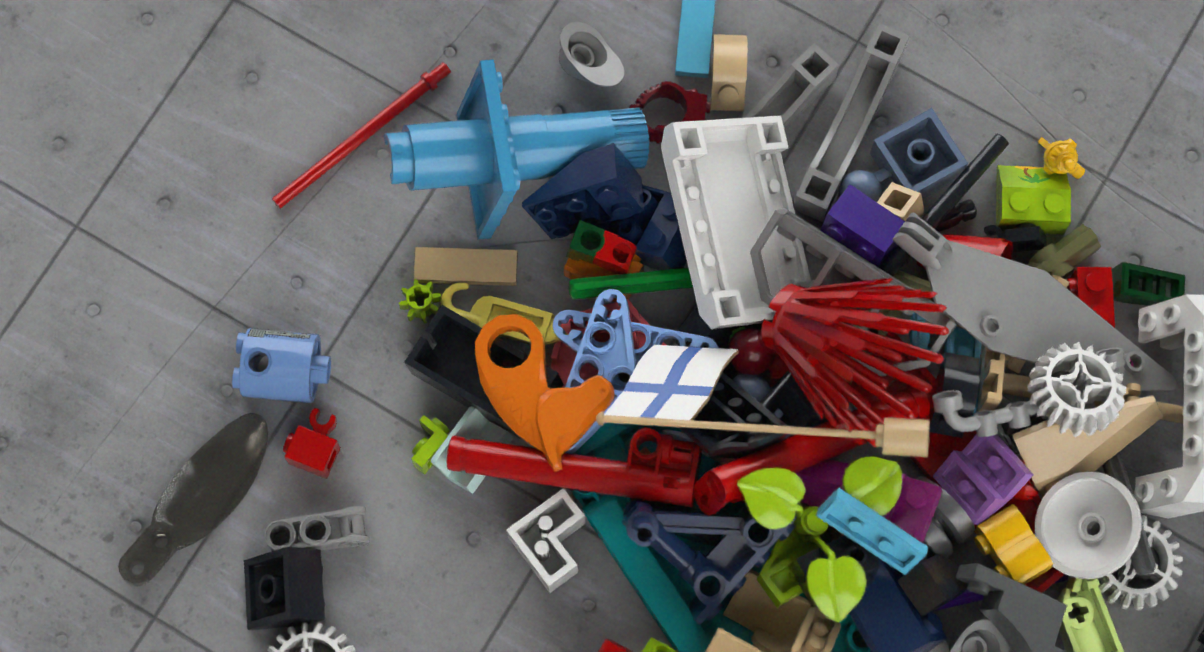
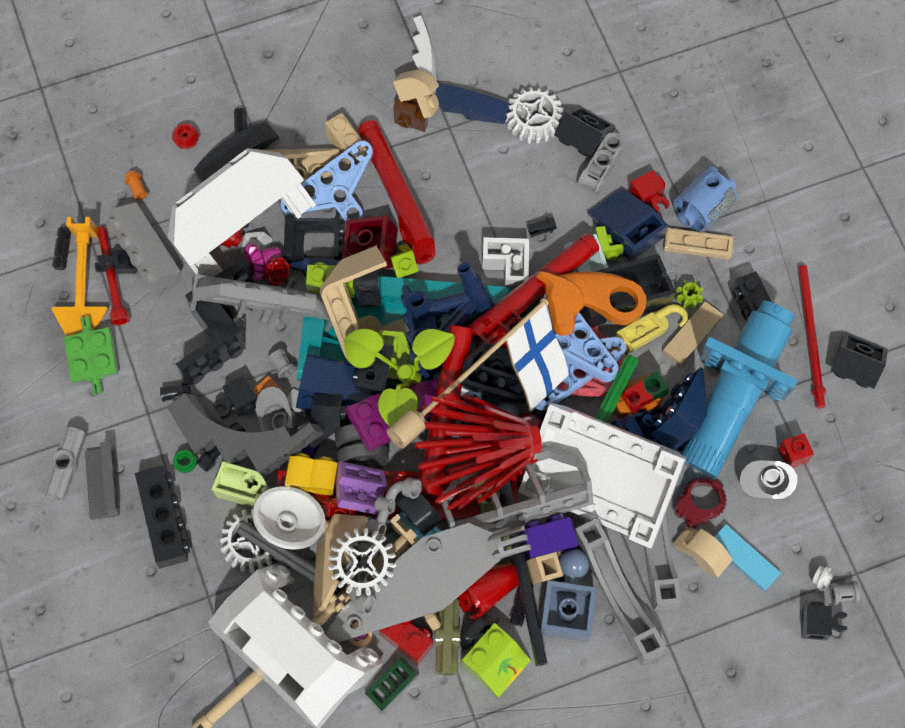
camera: 125 degrees right, 5 degrees down
clear smoke plant [118,413,268,587] -> none
medium azure tile [816,488,928,575] -> none
yellow piece [1037,137,1085,179] -> none
none -> black pin [527,216,557,238]
none -> dark blue slope [588,188,669,261]
none -> tan tile [664,228,734,260]
none -> black brick [731,271,772,321]
none -> red brick [777,433,814,468]
none -> black slope [830,332,888,389]

